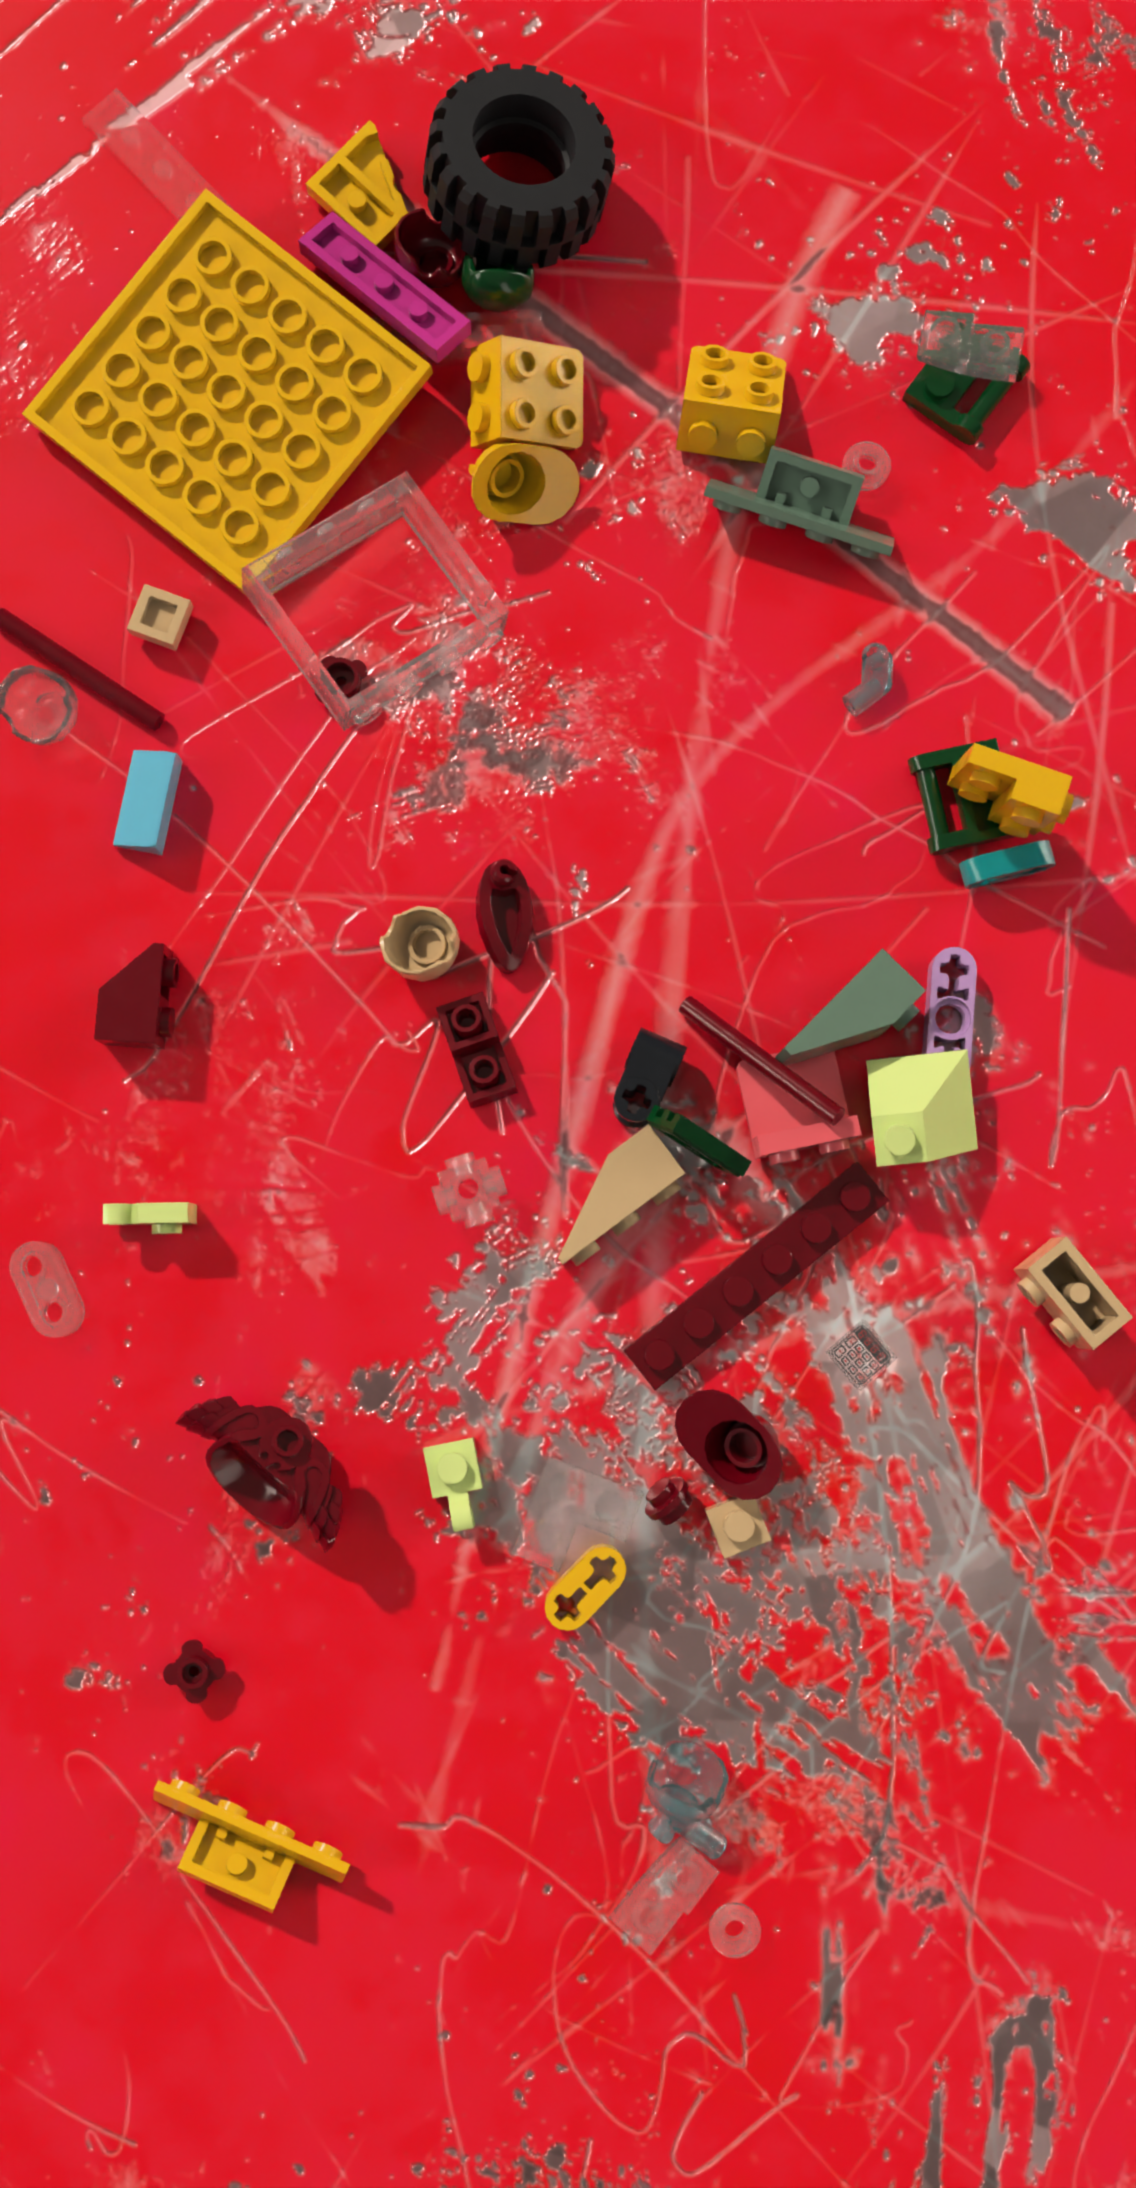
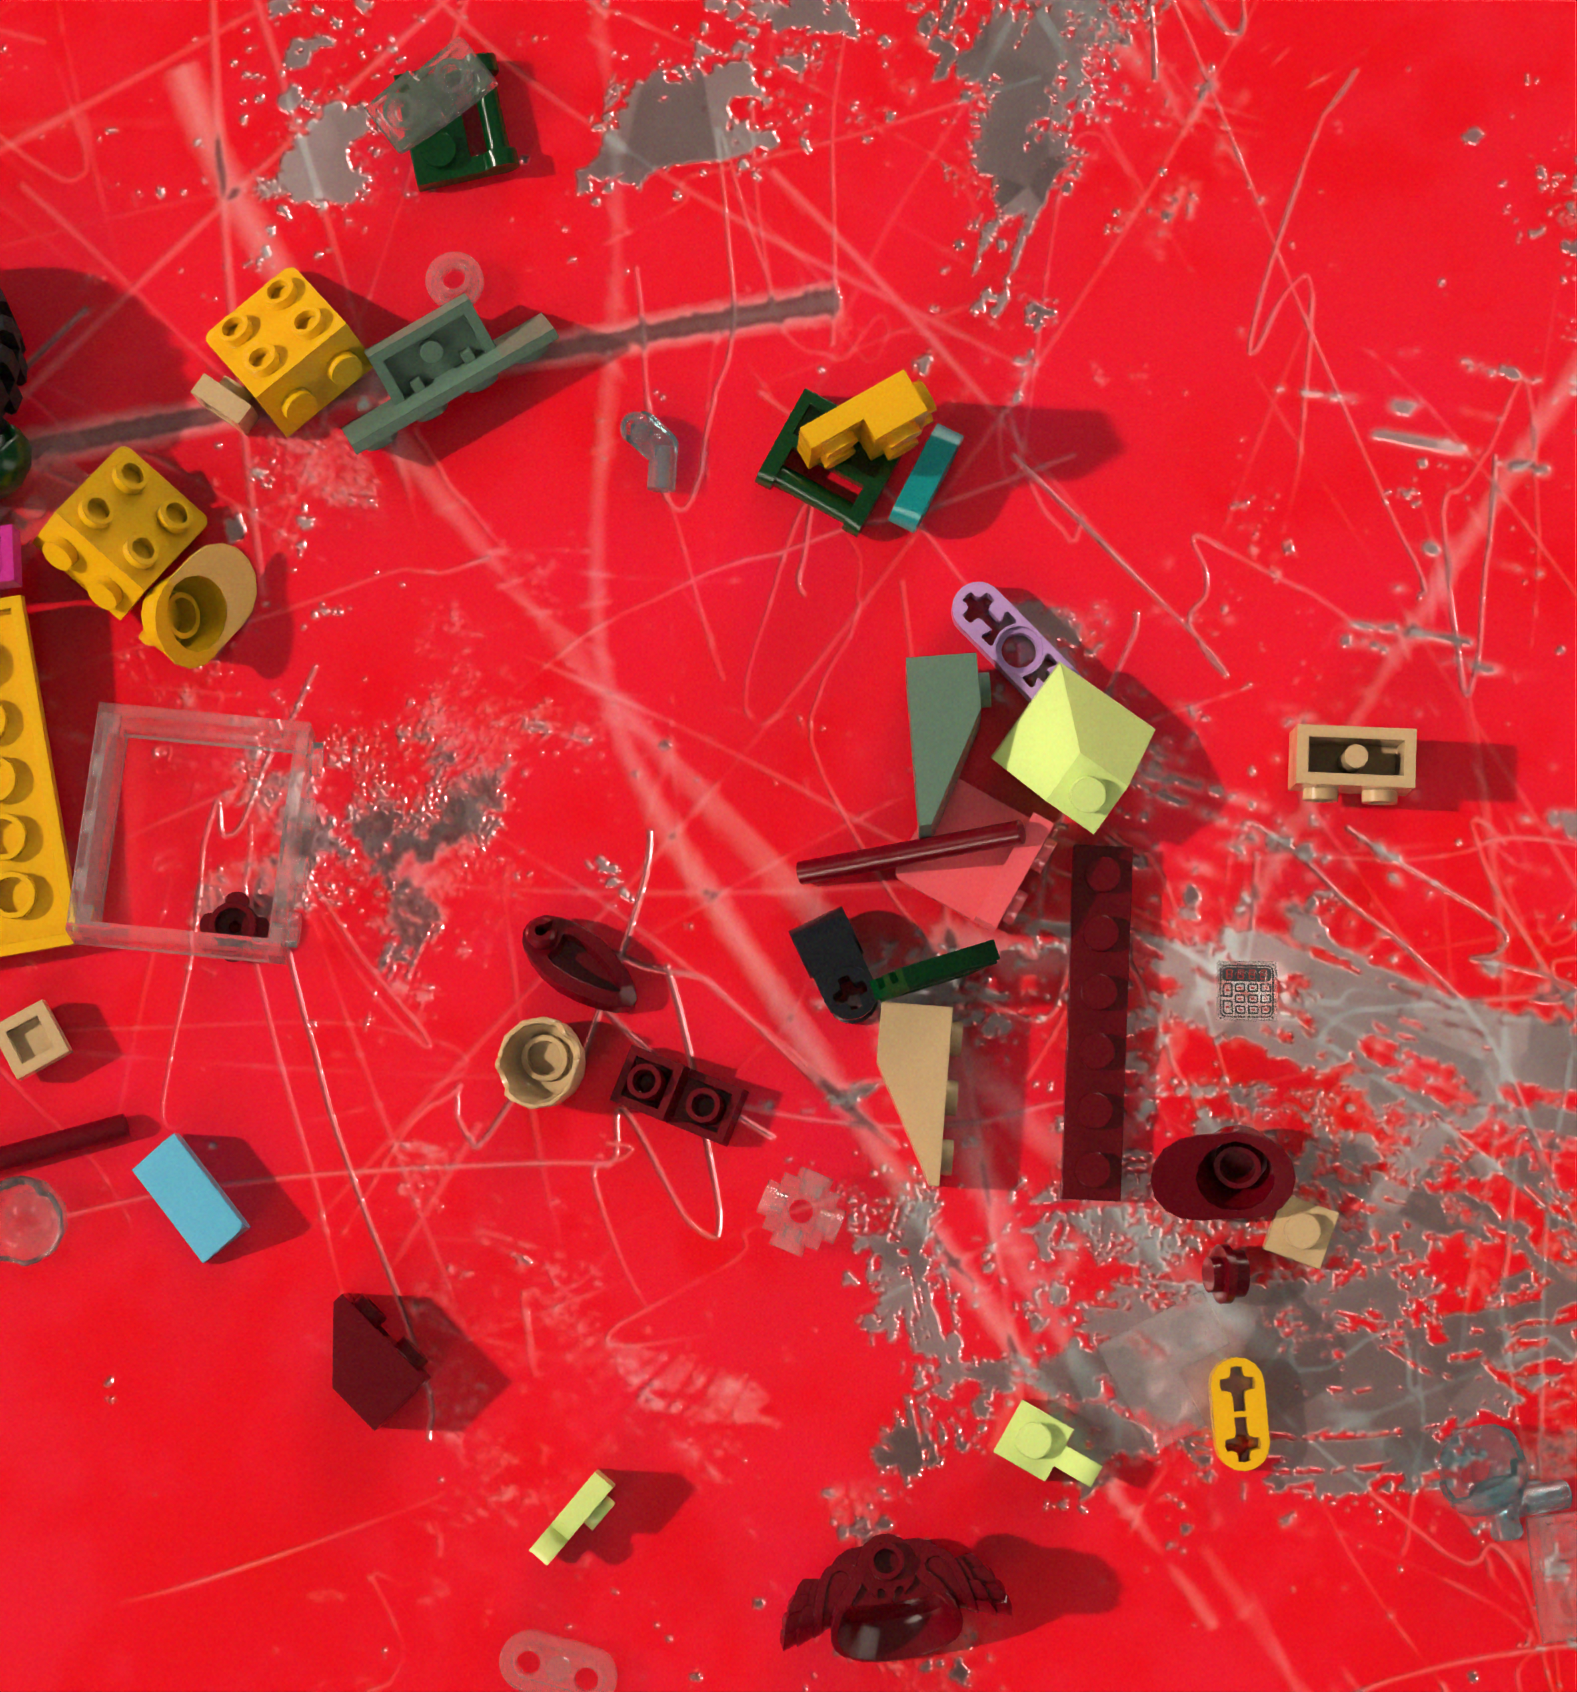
camera: 40 degrees left, 0 degrees up
none -> tan plate [191,373,260,436]

